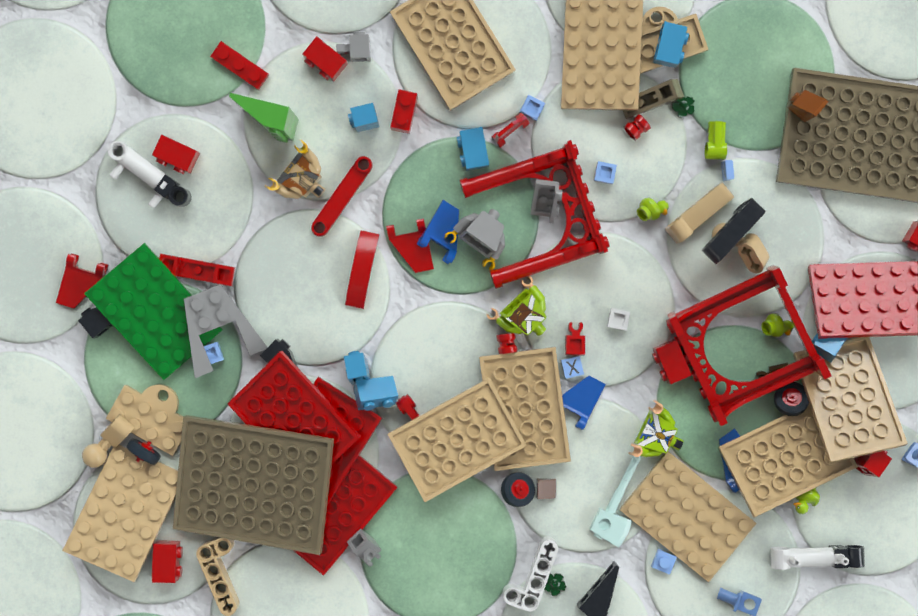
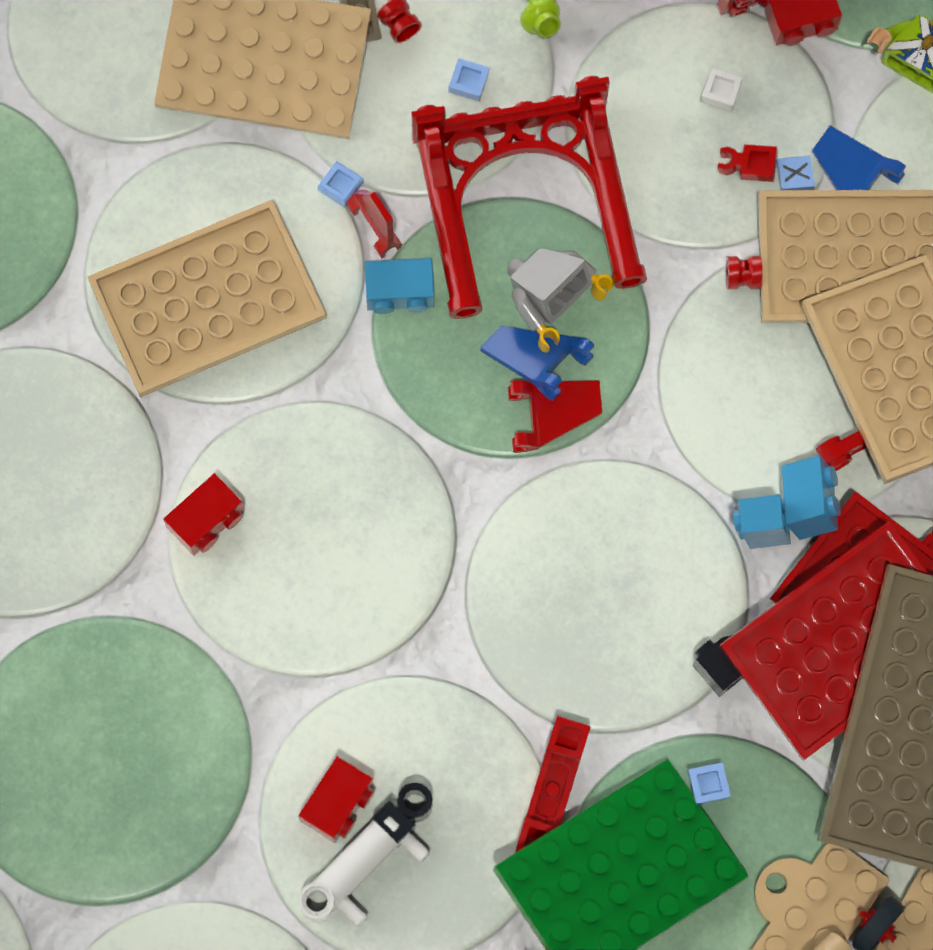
camera: 85 degrees left, 15 degrees down
light grey wing [184,284,267,378] -> none
red plate [210,41,269,90] -> none
bright green slope [229,93,299,143] -> none
torso [265,140,326,199] -> none
red piece [311,156,373,237] -> none
light grey brick [336,32,371,62] -> none
red slope [345,230,380,309] -> none
dark azure brick [348,103,379,132] -> none
red brick [390,89,418,134] -> none
lime torso [487,276,547,336] -> none
light grey bracket [531,179,562,223] -> none

